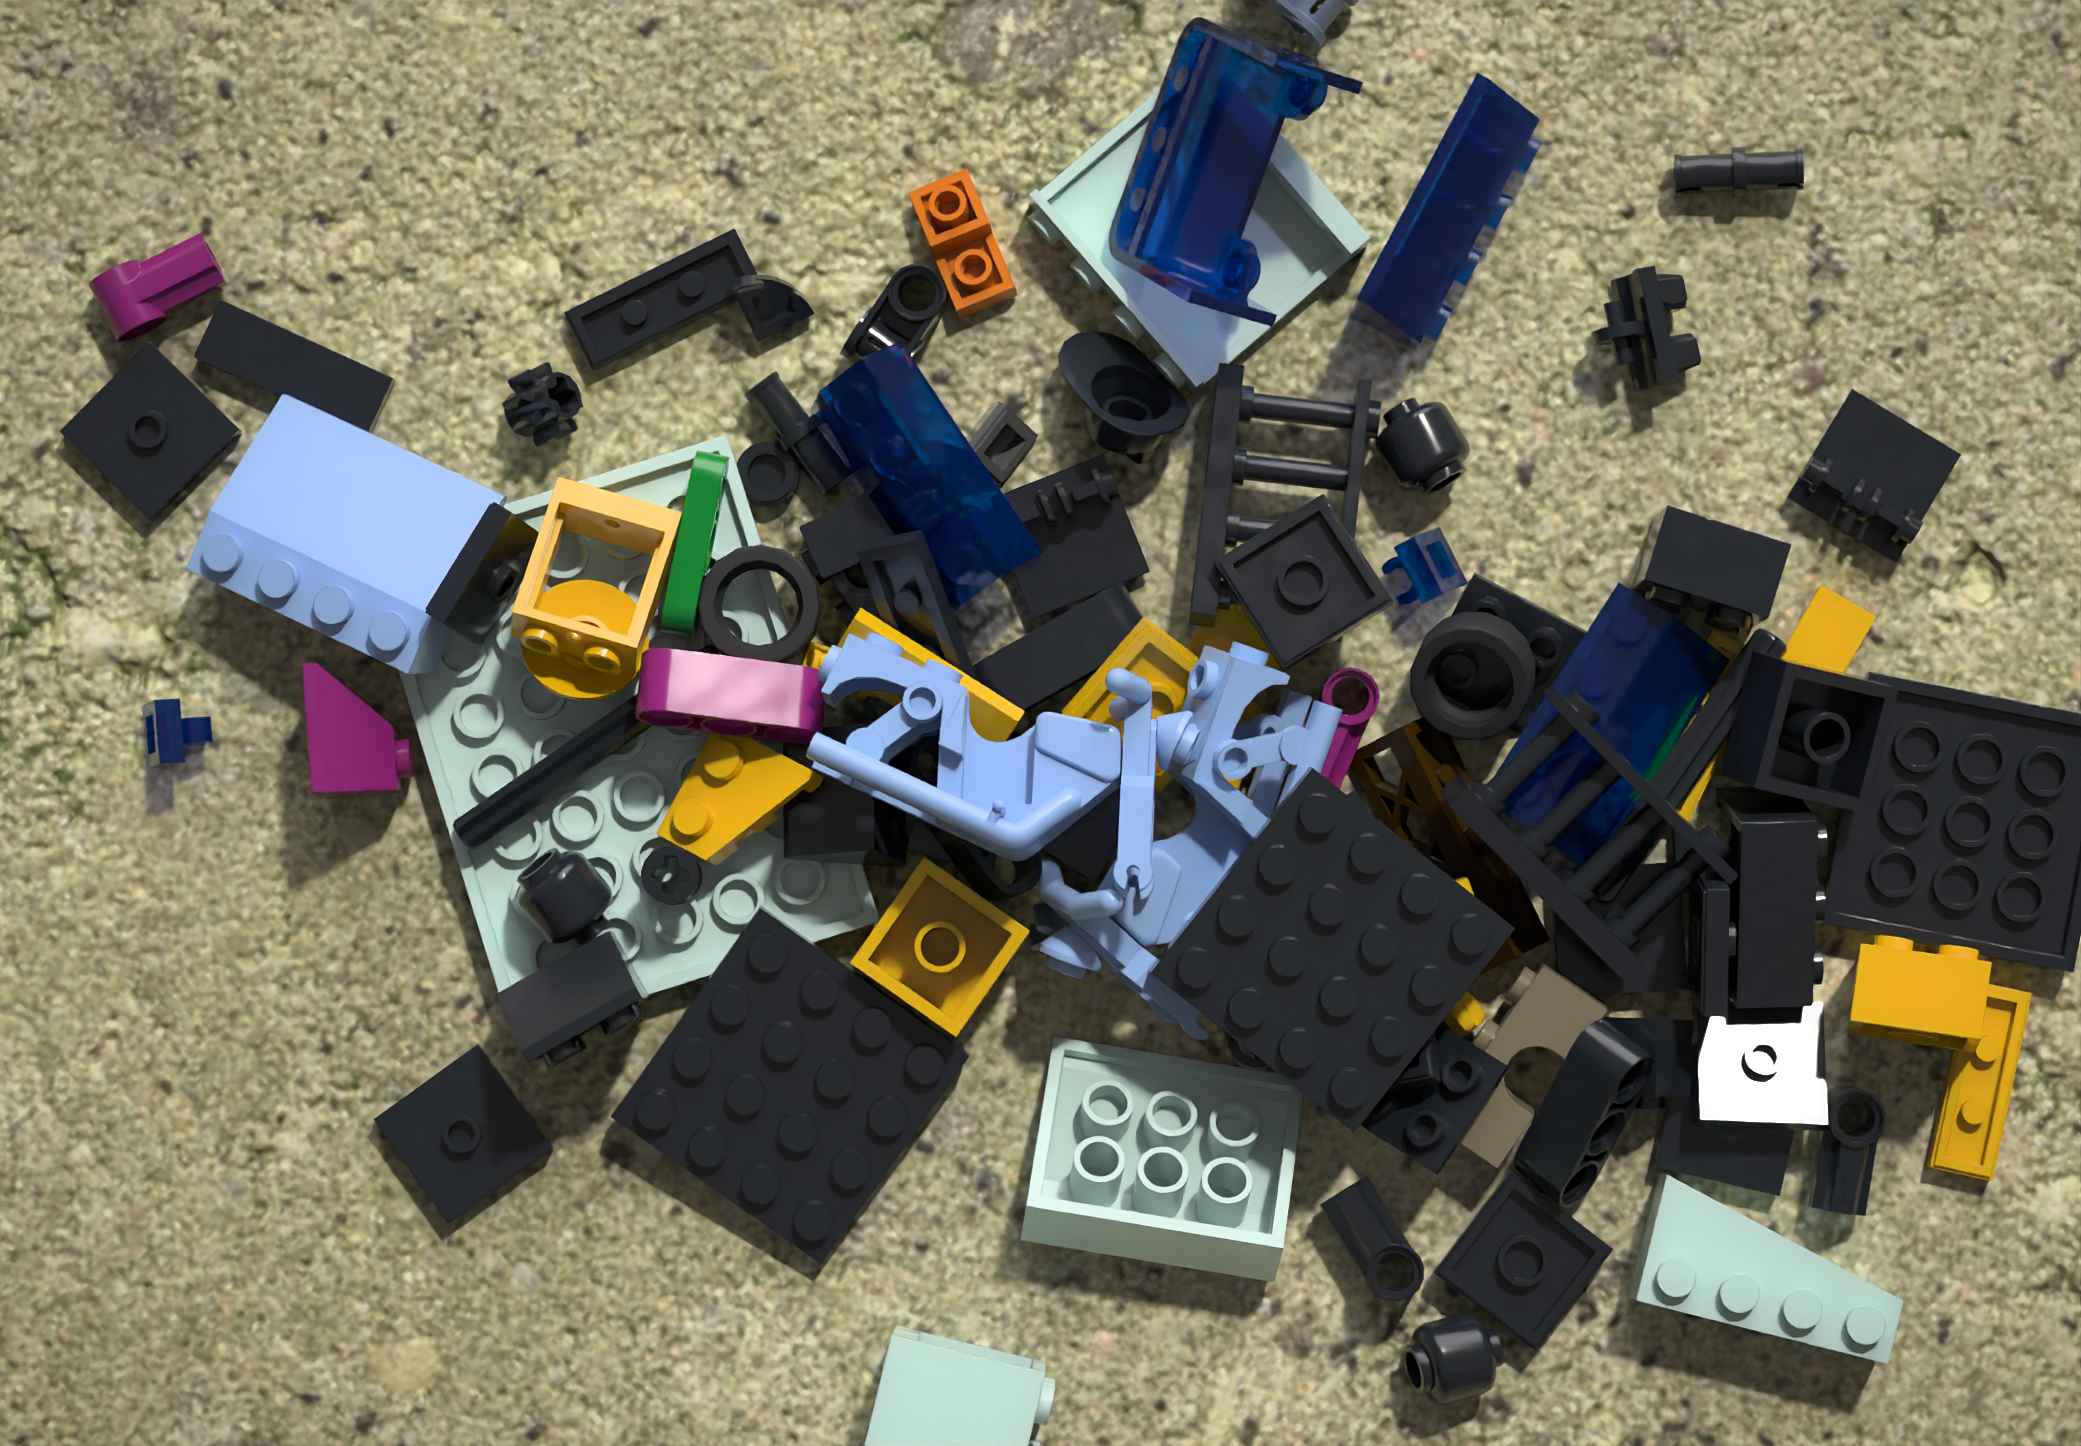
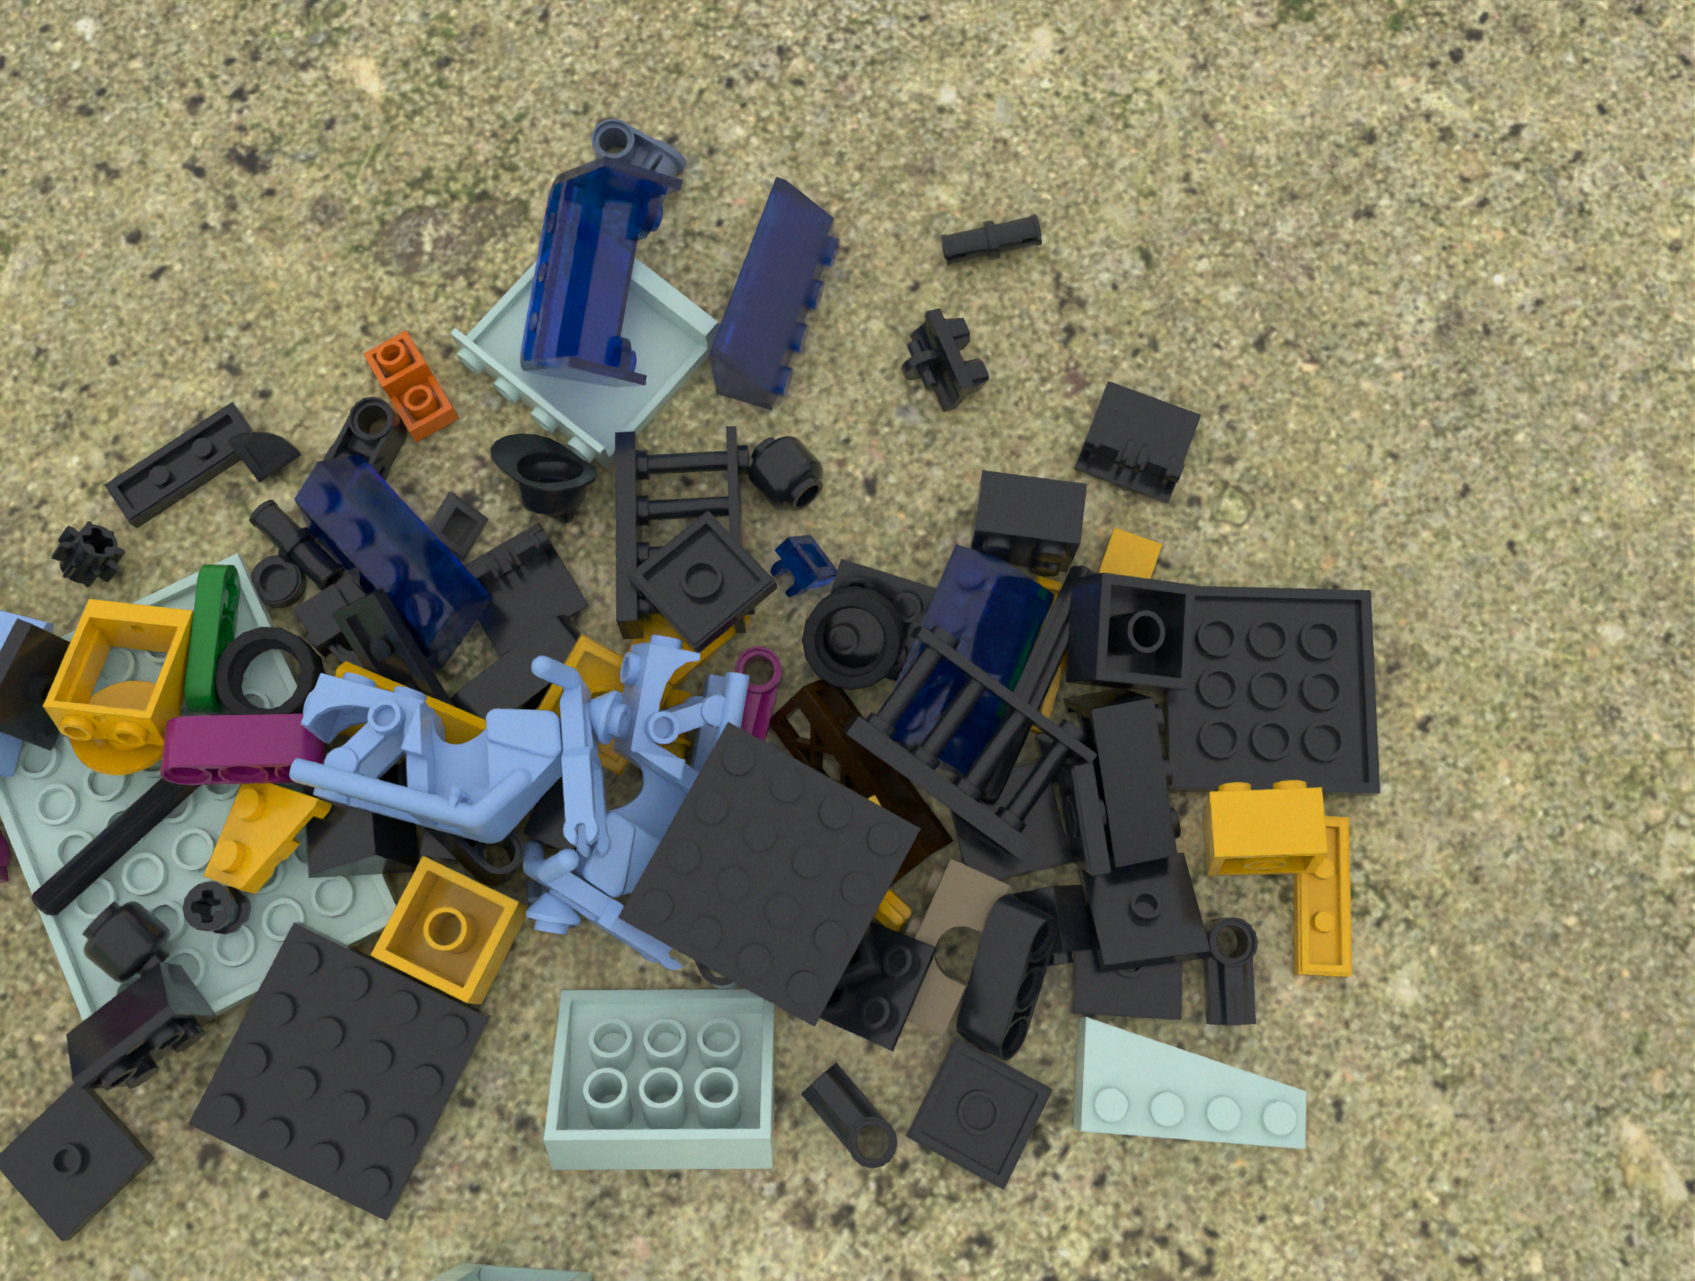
camera: 10 degrees left, 10 degrees down
black head [1403,1313,1504,1405] -> none

